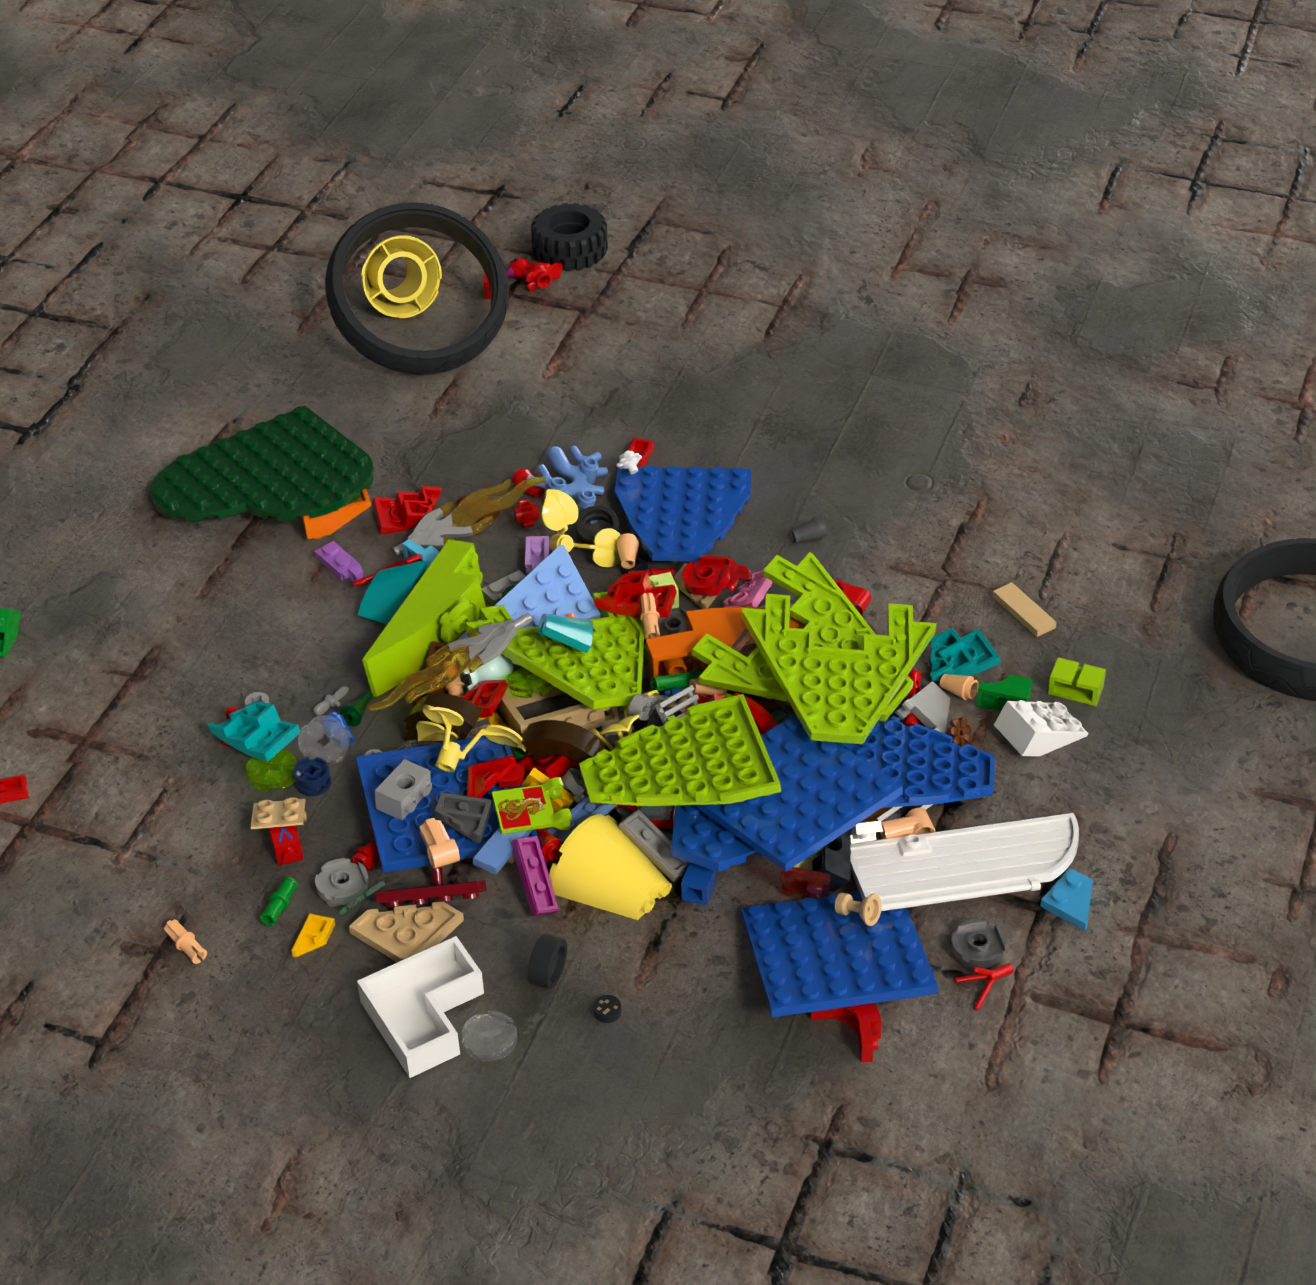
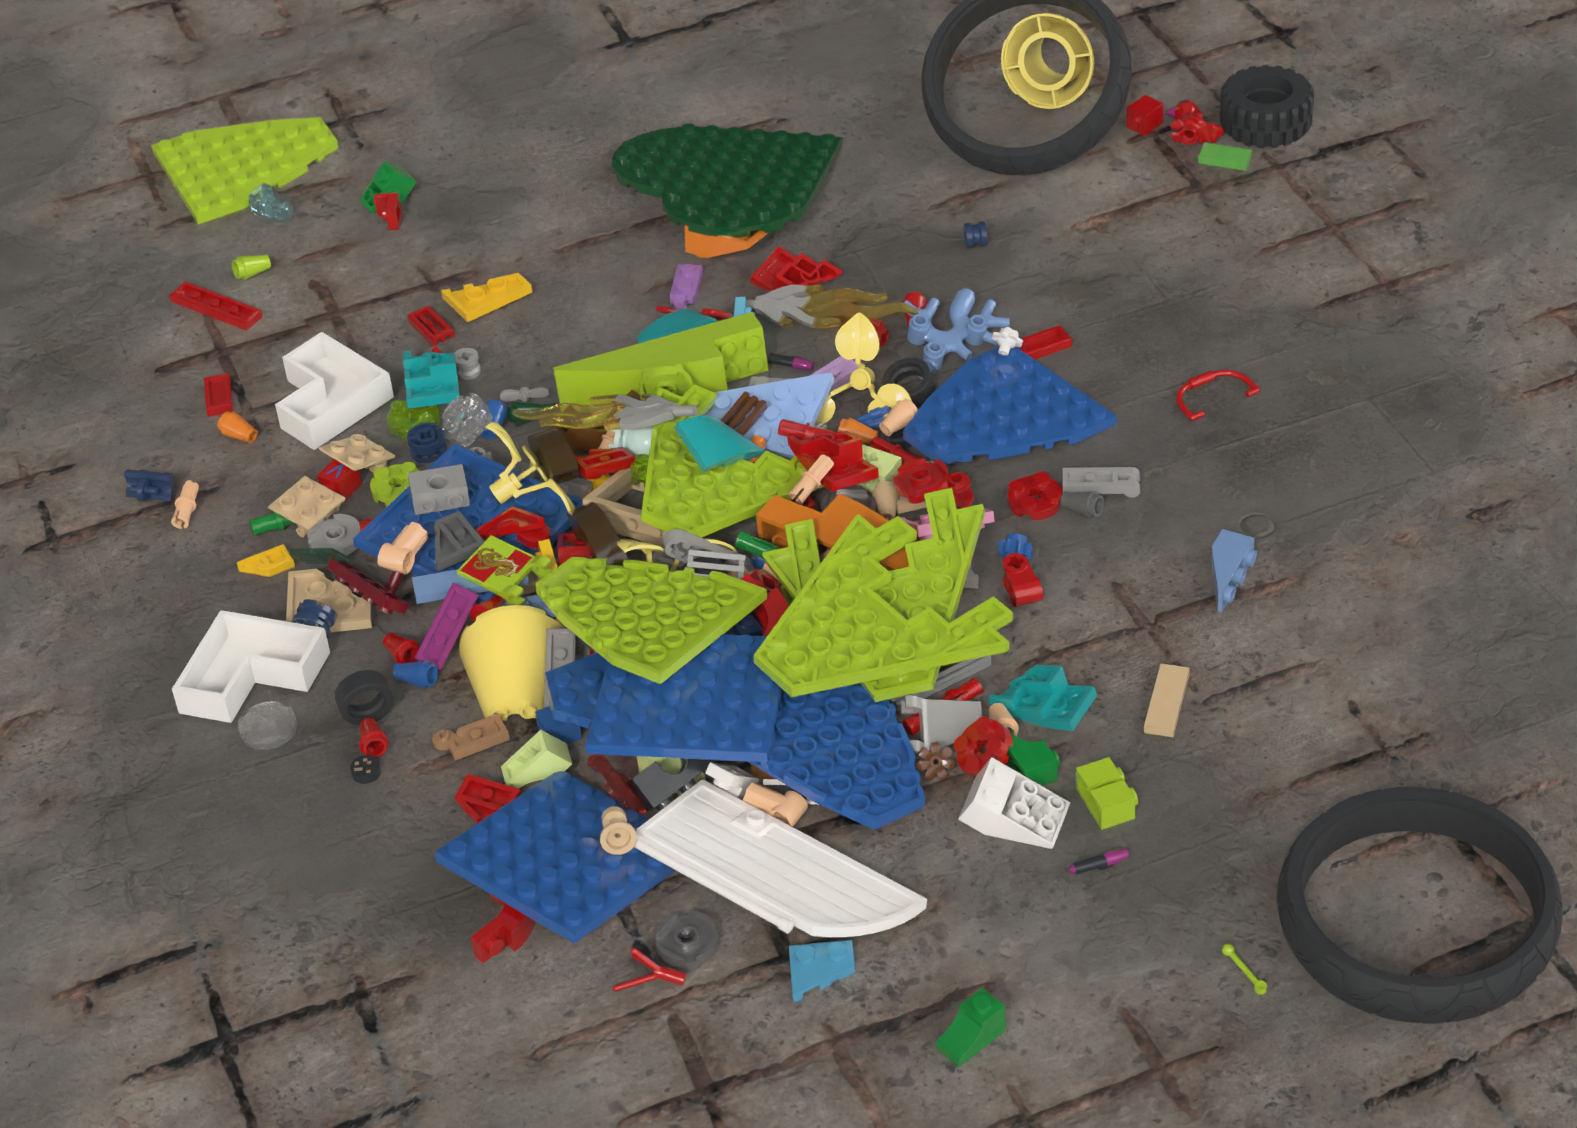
camera: 50 degrees right, 0 degrees up
none -> dark blue hips [124,469,175,502]
none -> red tile [204,373,234,417]
none -> orange cone [217,411,258,444]
none -> tan hinge [268,476,346,537]
none -> white piece [275,332,394,450]
none -> dark blue wheel [292,599,337,639]
none -> red cone [359,718,389,758]
none -> lime plate [370,462,420,507]
none -> red bracket [374,193,402,230]
none -> red cone [383,632,420,663]
none -> blue cone [393,660,438,689]
none -> red tile [407,305,455,347]
none -> medium nougat hinge [432,713,510,761]
none -> yellow wing [441,273,532,322]
none -> red wing [454,774,522,824]
none -> yellowish green arch [501,730,572,789]
none -> reddish brown tile [720,391,768,436]
none -> piece [766,353,814,371]
none -> red axle [778,419,833,440]
none -> orange cone [838,417,879,446]
none -> blue piece [855,405,891,428]
none -> tan cone [872,481,899,521]
none -> green arch [936,988,1006,1067]
none -> red plate [953,716,1012,777]
none -> dark blue wheel [964,221,987,249]
none -> red plate [1007,472,1063,520]
none -> light grey plate [1063,467,1140,498]
none -> piece [1069,848,1129,875]
none -> red piece [1176,370,1260,421]
none -> bright green tile [1198,143,1252,171]
none -> medium blue slope [1211,529,1257,613]
none -> lime hinge [1222,943,1267,995]

